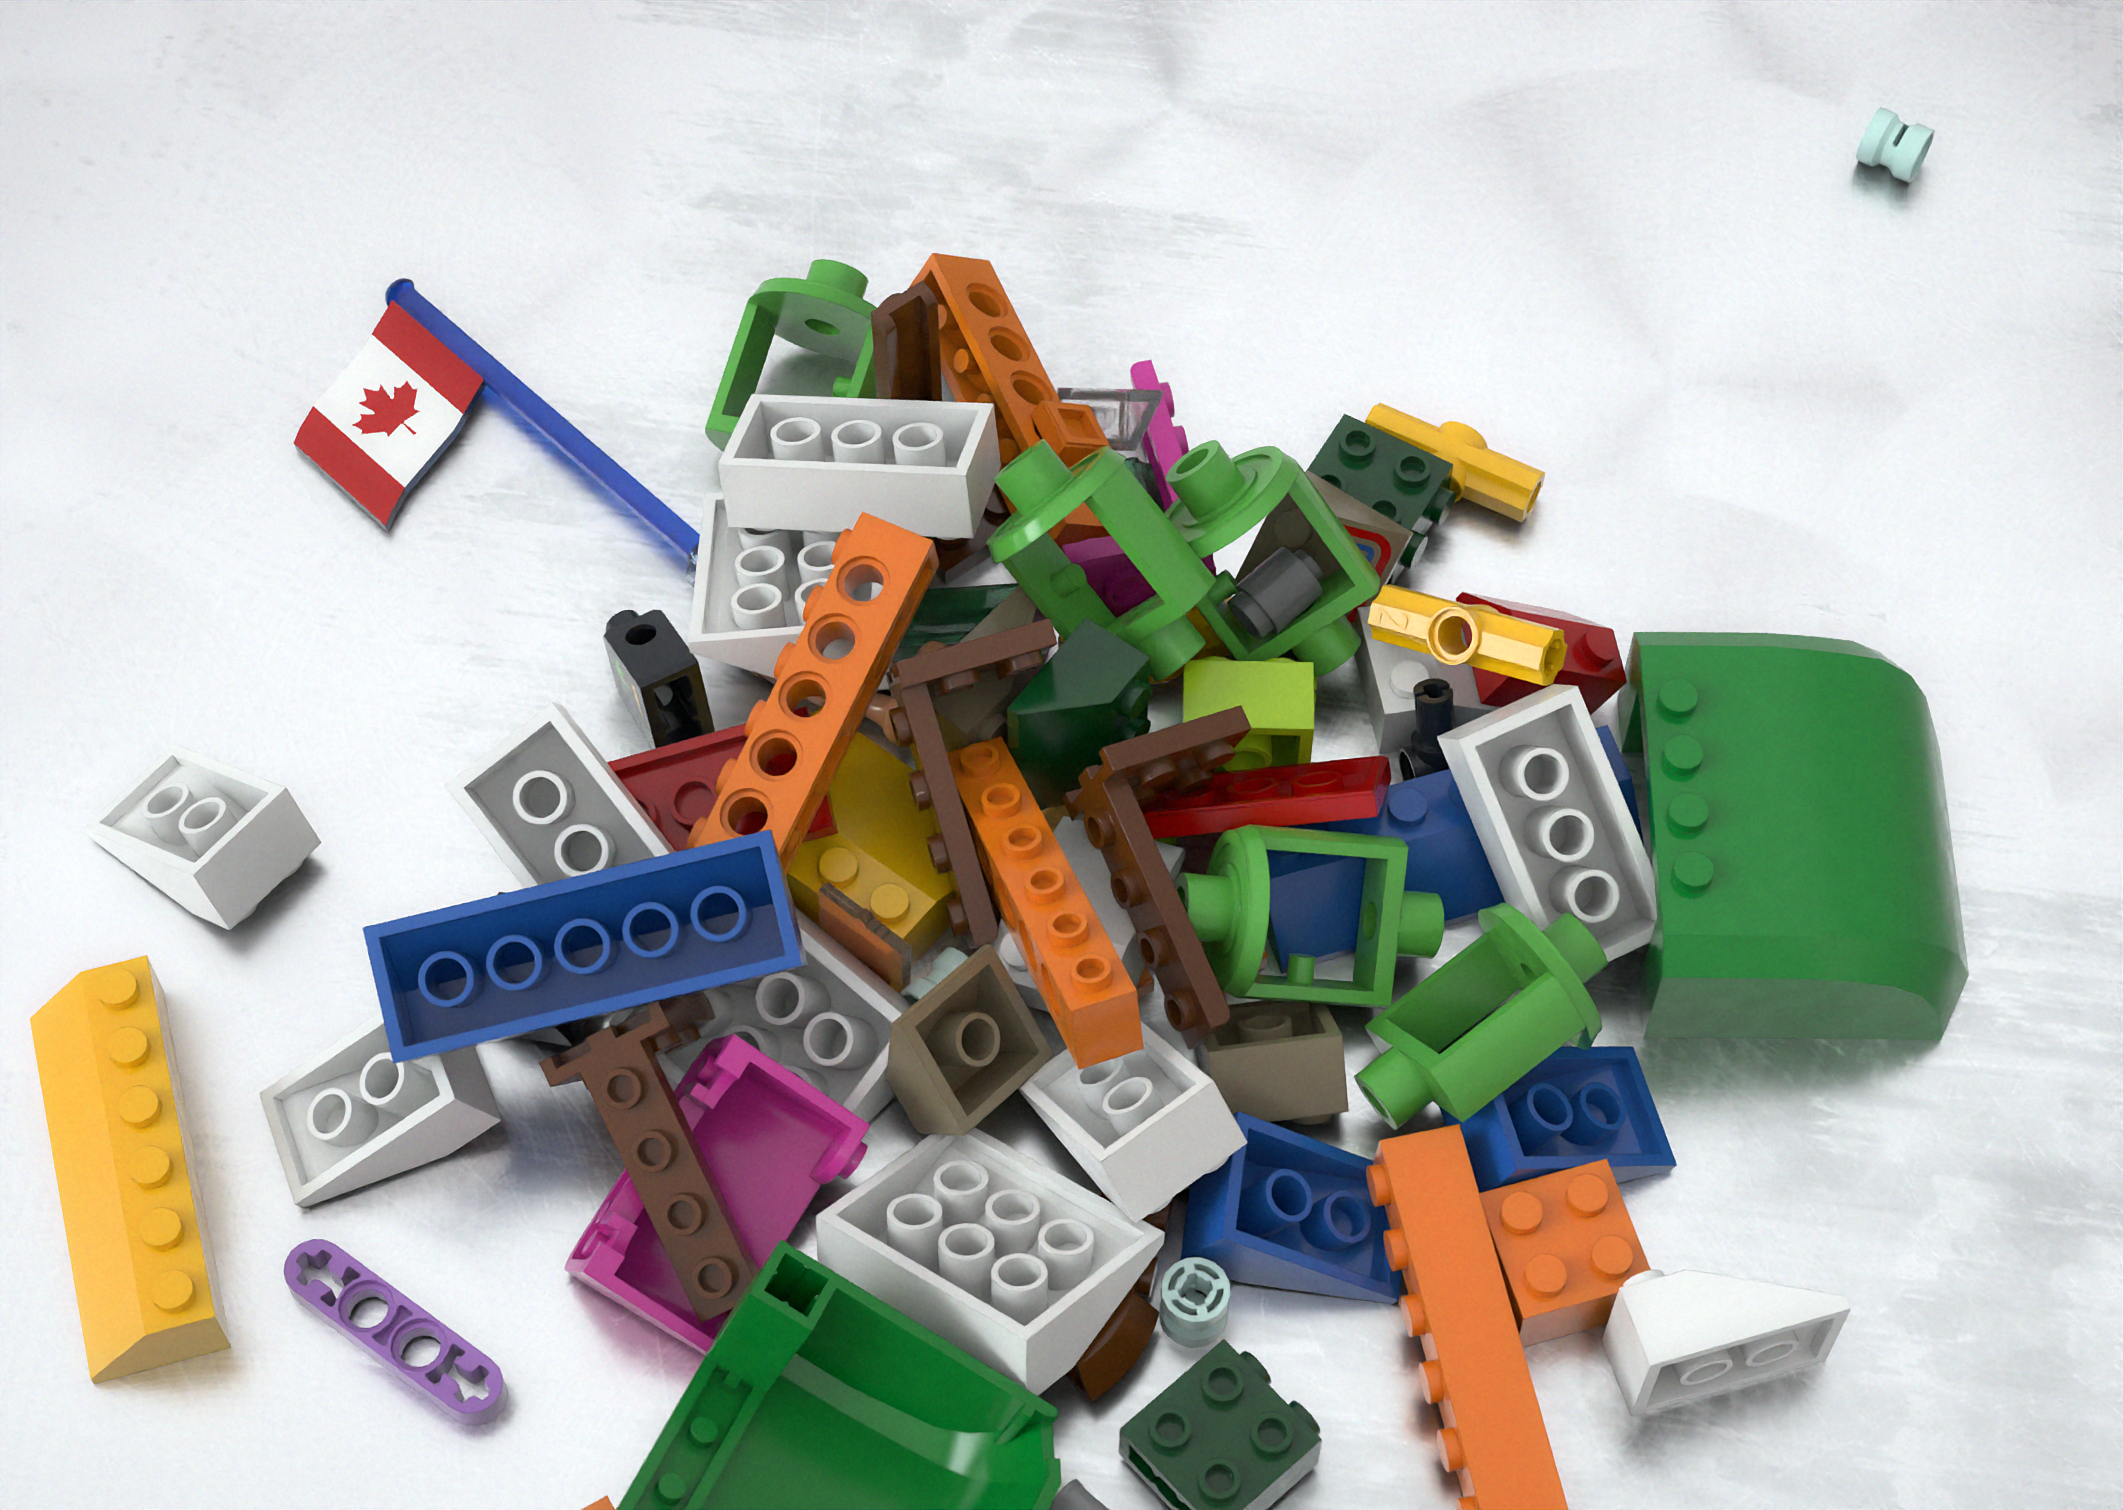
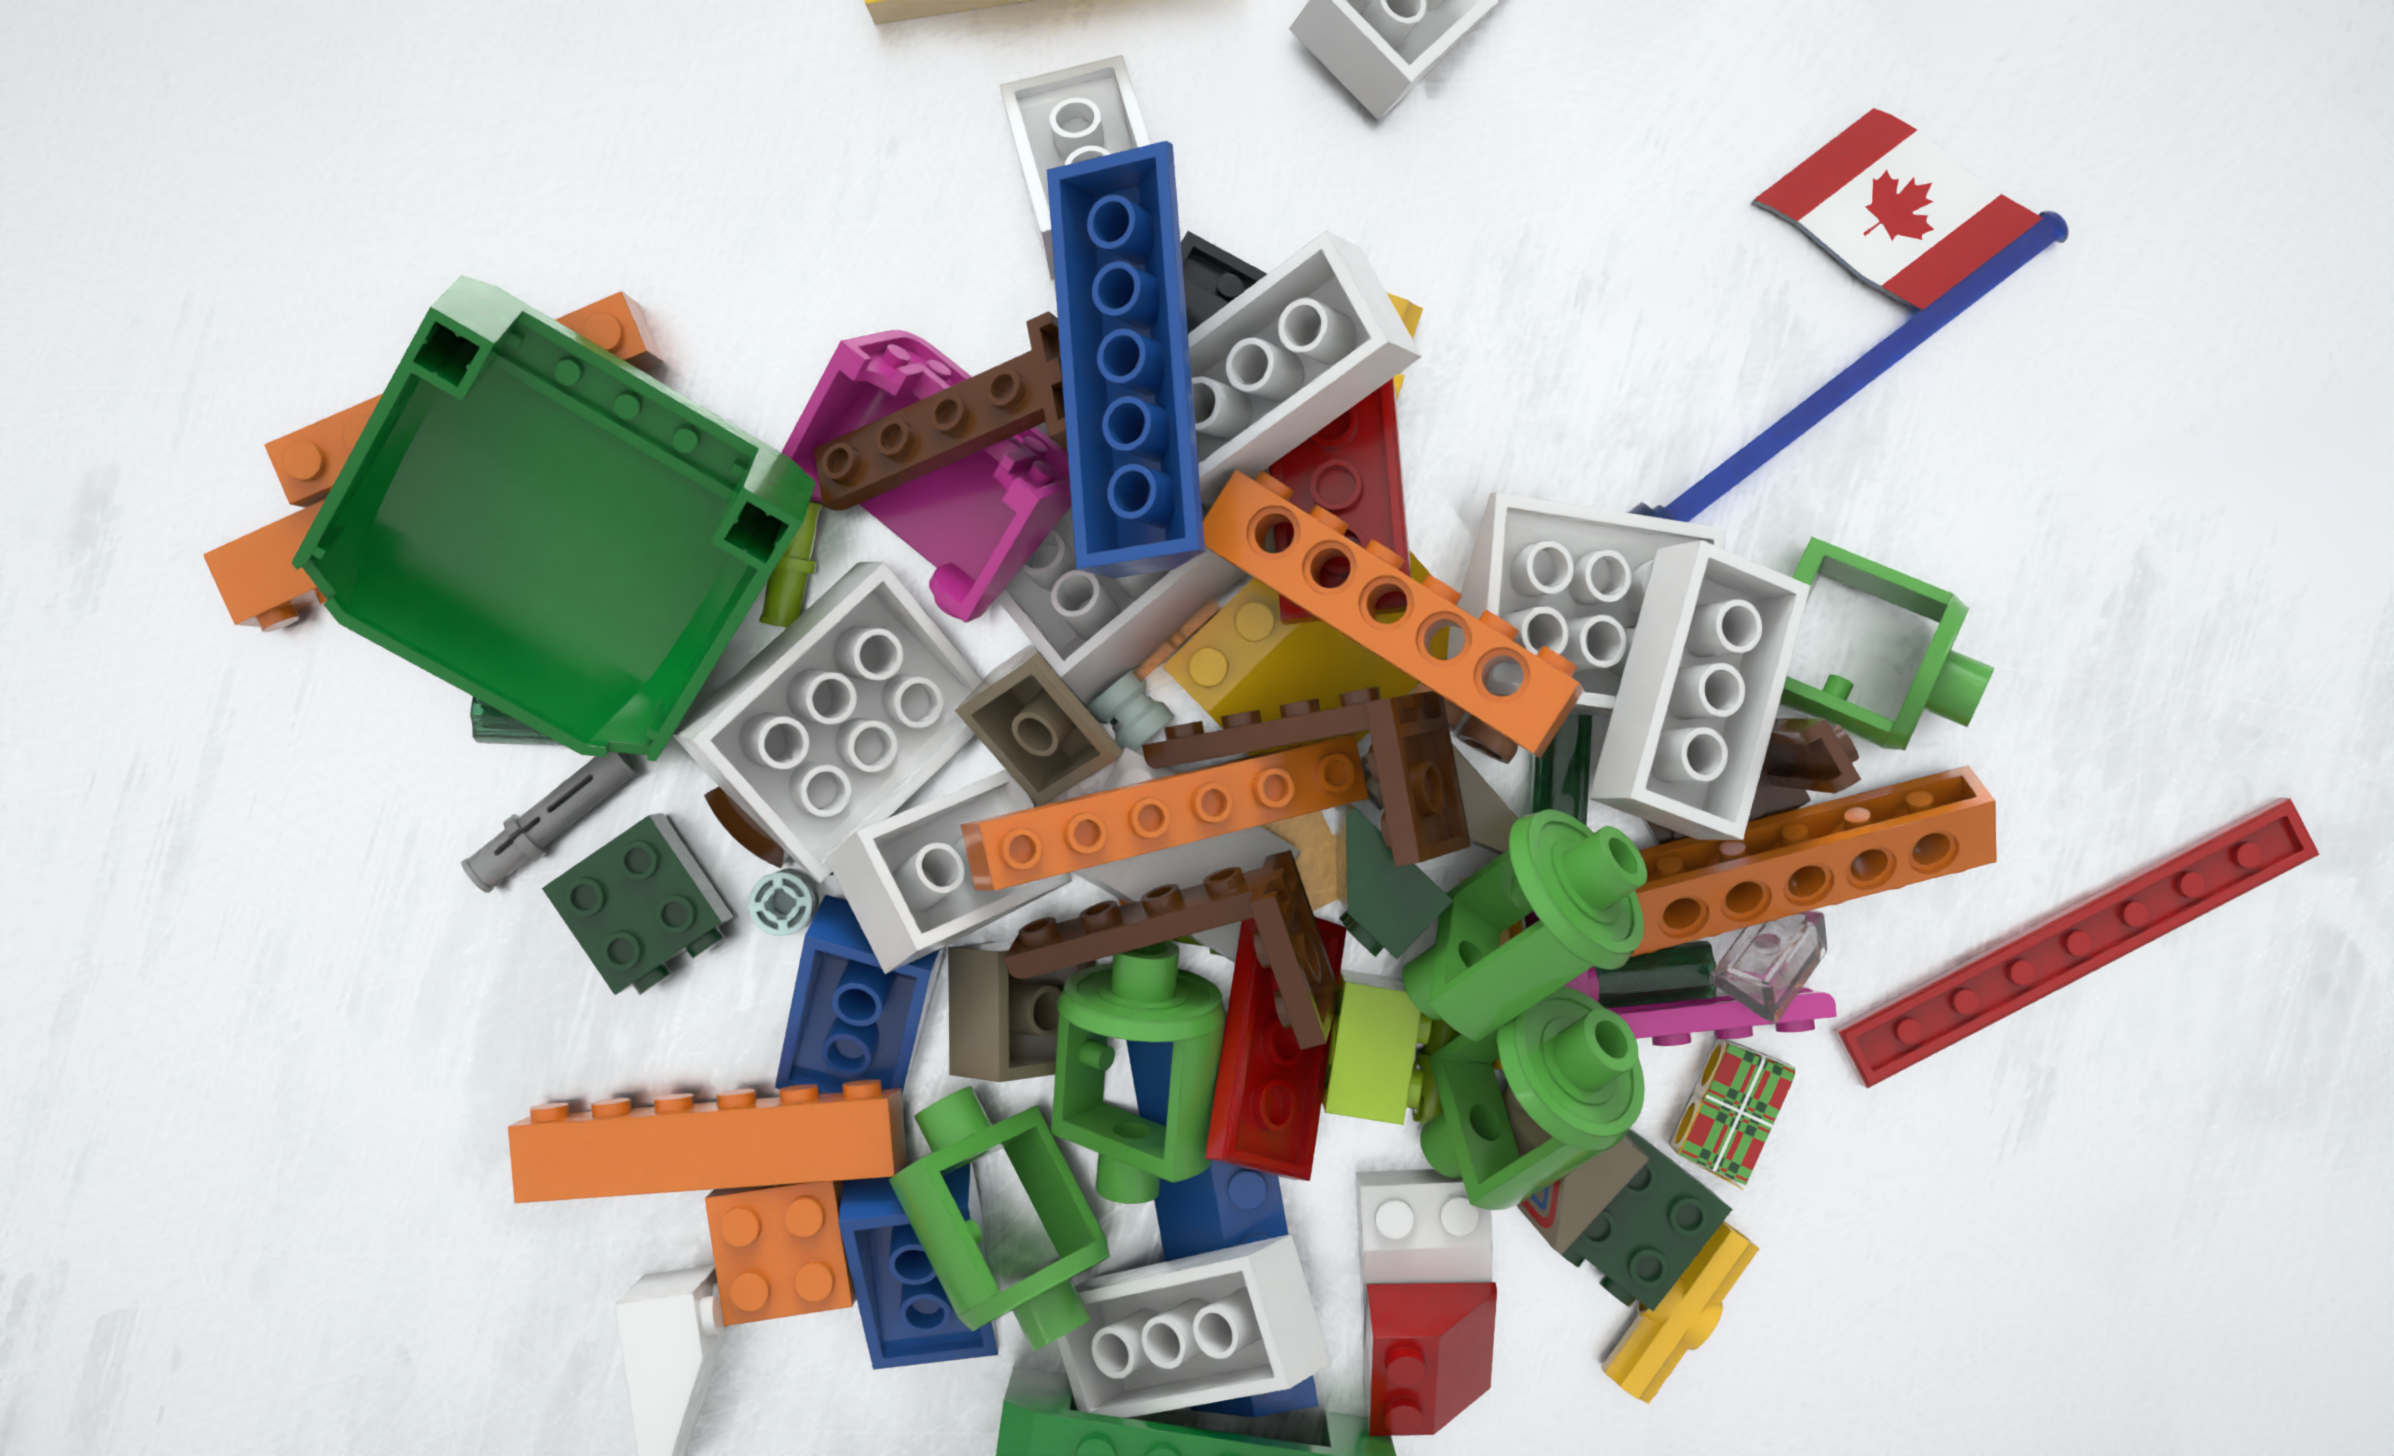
camera: 100 degrees right, 30 degrees up
medium lavender beam [283,1239,508,1426] -> none
black torso [603,609,715,750] -> none
orange tile [1031,400,1112,463] -> none
dark grey brick [1227,546,1324,640] -> none
yellow piece [1367,584,1568,686] -> none
black pin [1398,678,1457,782] -> none
none -> piece [1670,1039,1795,1190]
none -> red tile [1833,797,2320,1089]

